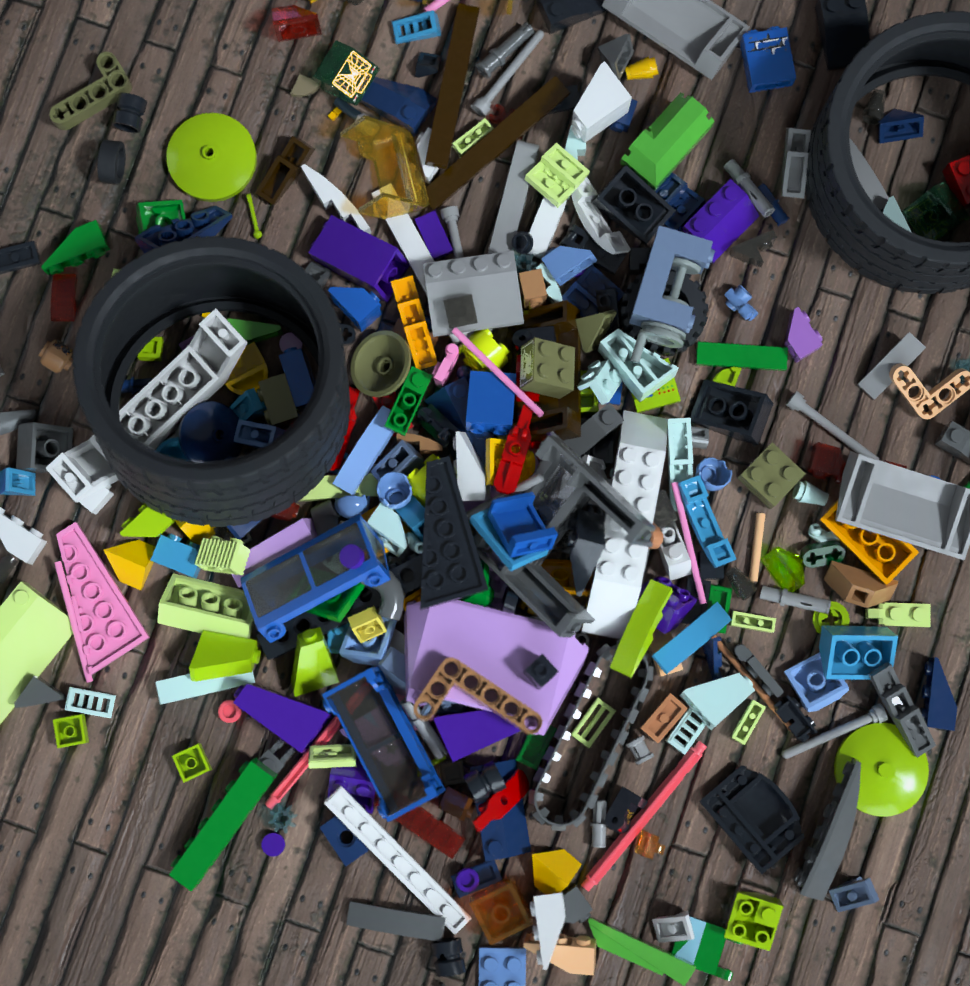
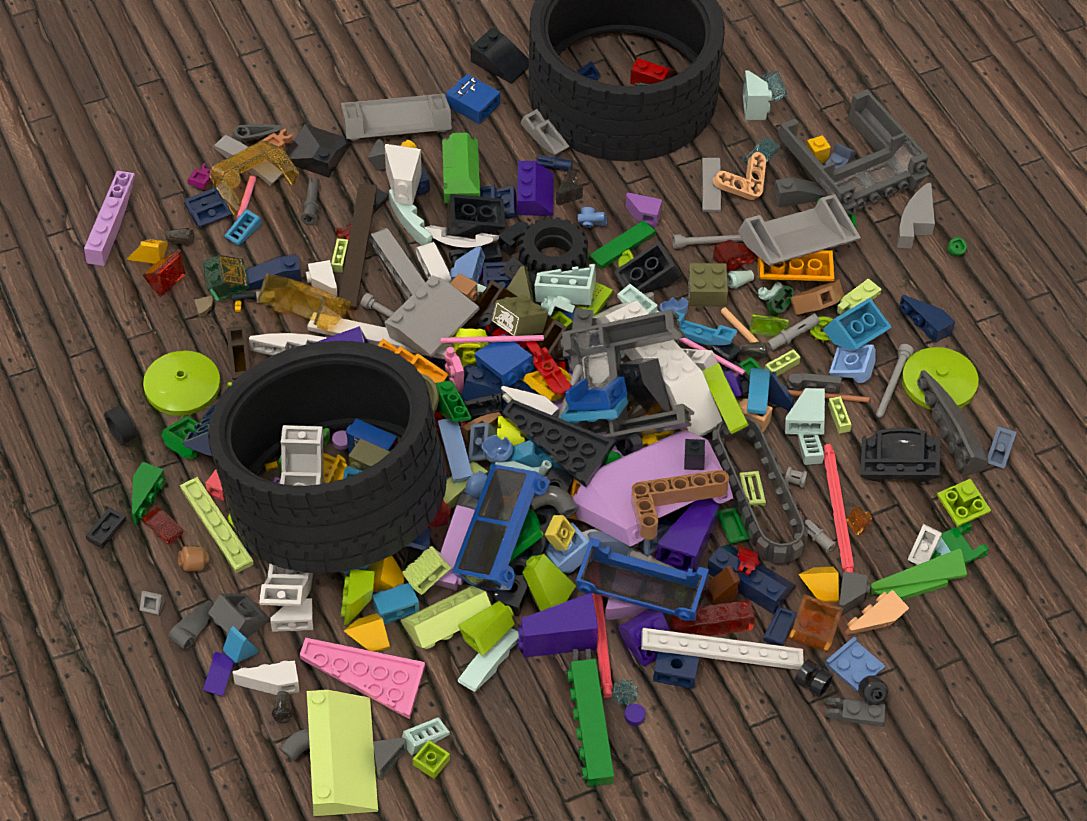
camera: 45 degrees left, 30 degrees down
olive beam [49,52,132,130] -> none
bright pink axle [54,561,93,683] -> none
black wheel [112,93,147,133] -> none
lime piece [172,743,212,783] -> none
coral tile [218,700,242,723] -> none
yellowish green tile [308,744,356,769] -> none
dark purple tile [339,544,365,569] -> none
dark grey slope [346,901,446,942] -> none
black slope [415,52,442,78] -> none
dark purple tile [415,210,453,261] -> none
dark brown tile [425,3,480,169] -> none
clear smoke piece [443,294,478,329] -> none
dark purple tile [456,868,479,892] -> none
black wheel [464,761,507,803] -> none
light grey piece [471,30,544,117] -> none
black plate [512,231,534,254] -> none
yellowish green slope [524,143,590,208] -> none
white slope [530,893,566,970] -> none
black leg [605,786,648,833] -> none
sand blue piece [629,225,715,363] -> none
nougat plate [640,693,688,744] -> none
light grey pin [724,159,775,218] -> none
black hinge [773,695,817,743] -> none
dark grey slope [868,662,936,758] -> none

